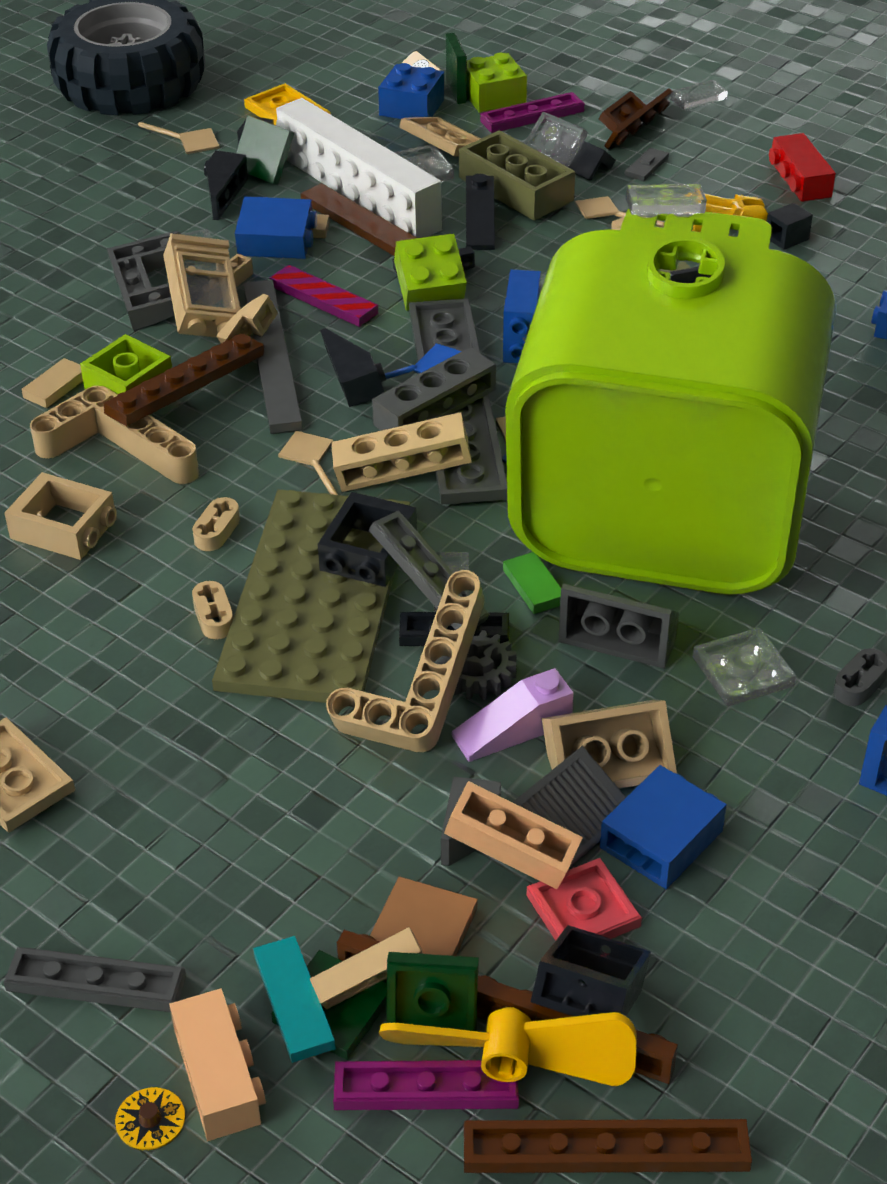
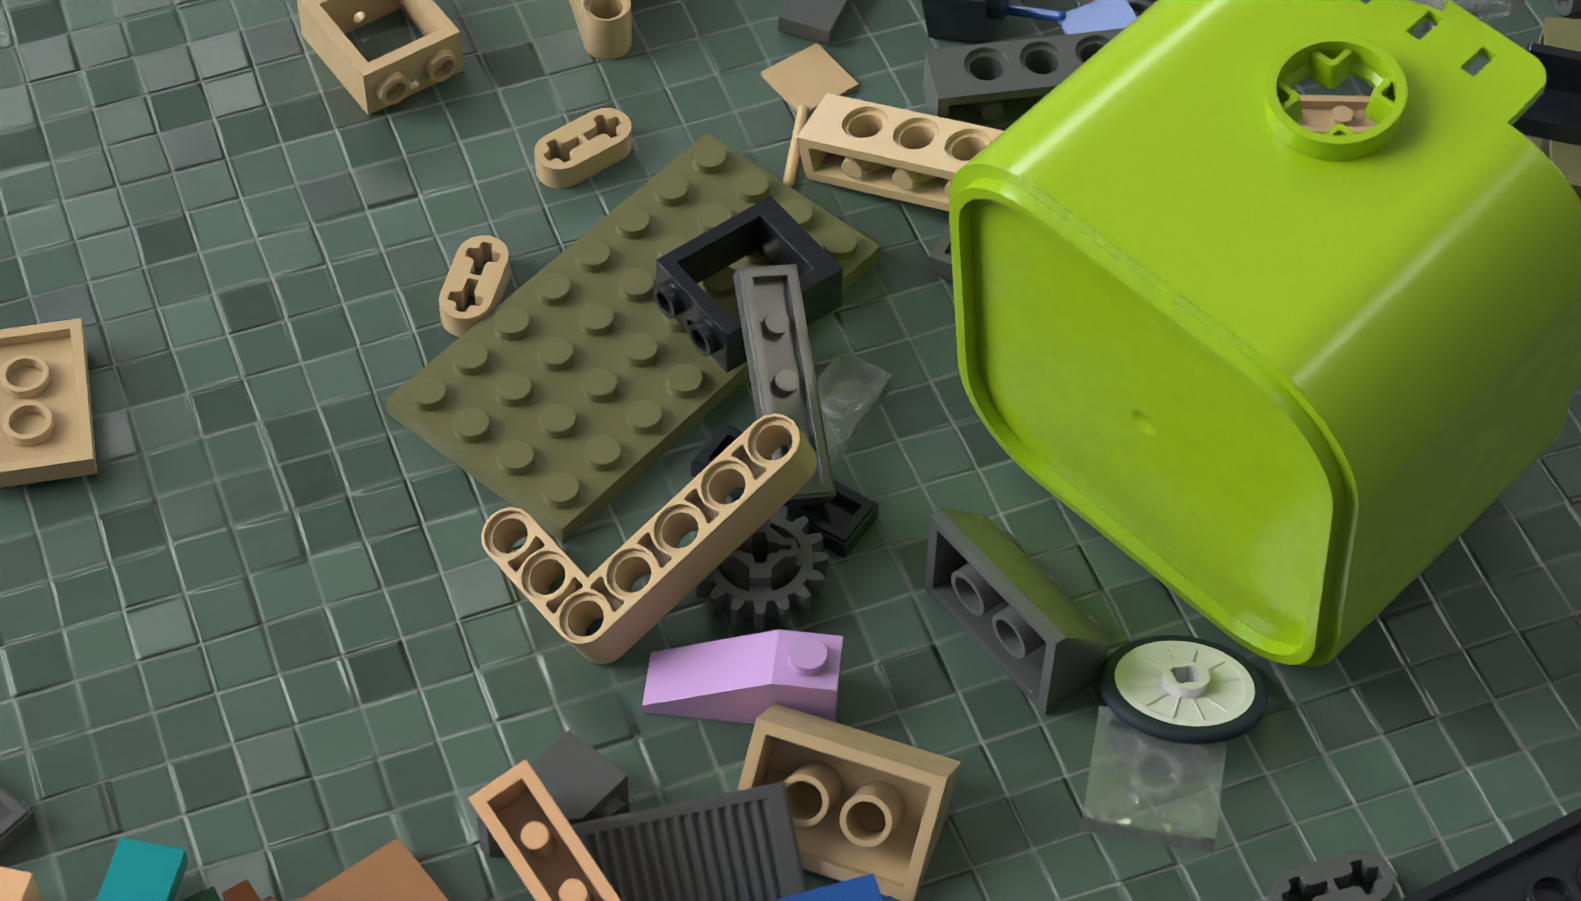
camera: 30 degrees right, 10 degrees up
bright green tile [503,552,561,614] -> none
none -> white wheel [1099,635,1268,745]

